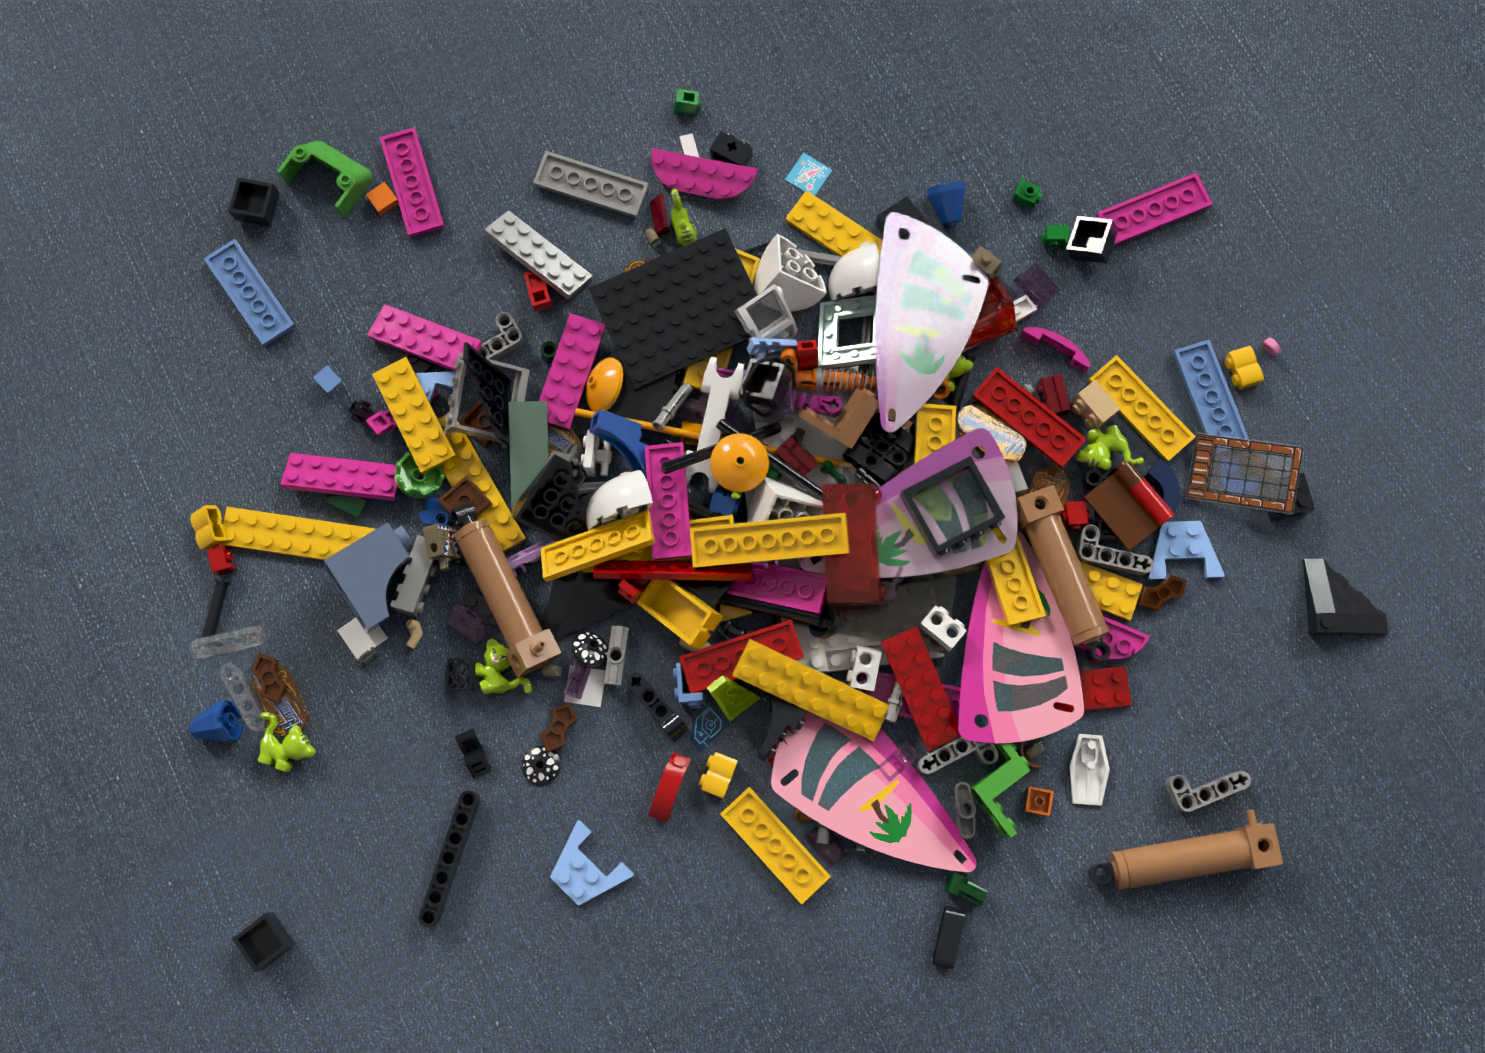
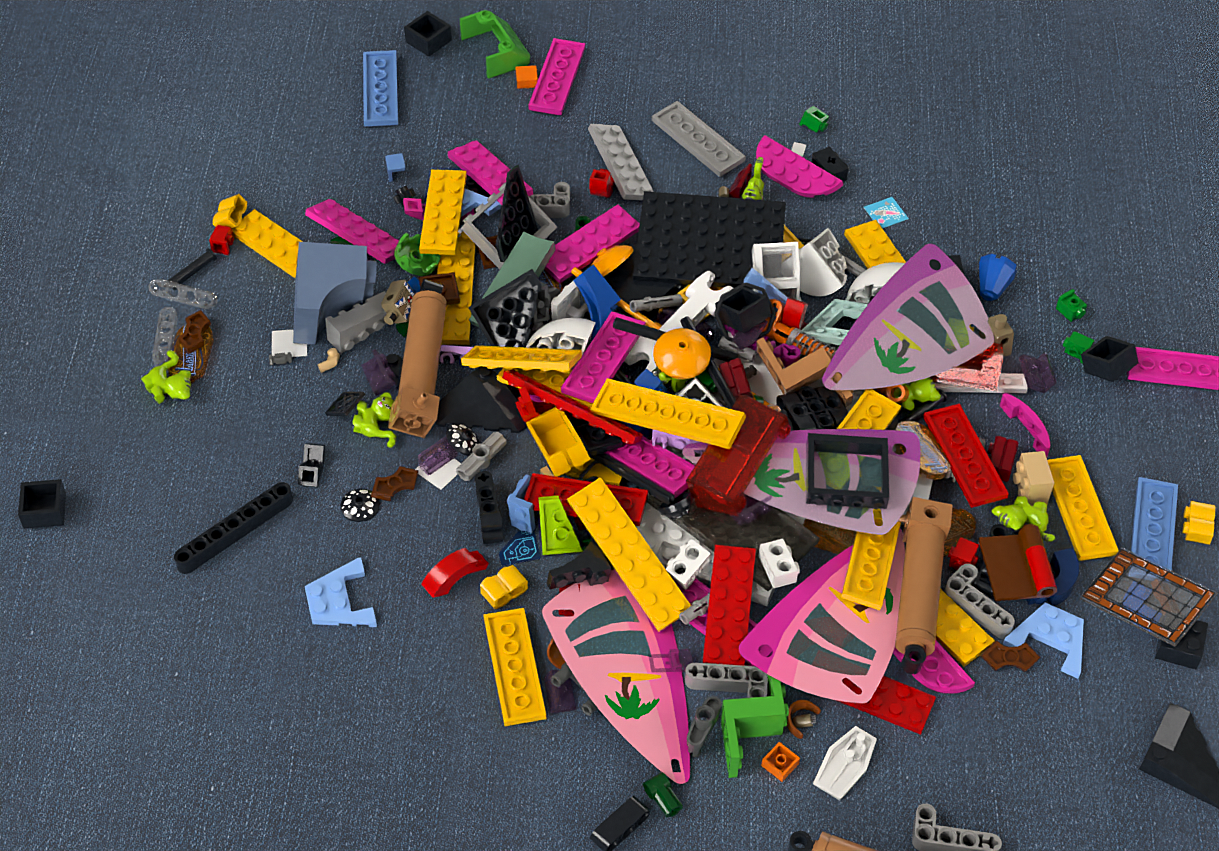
camera: 30 degrees right, 25 degrees down
blue cone [189,700,243,741] -> none
dark tan piece [541,665,562,677] -> none

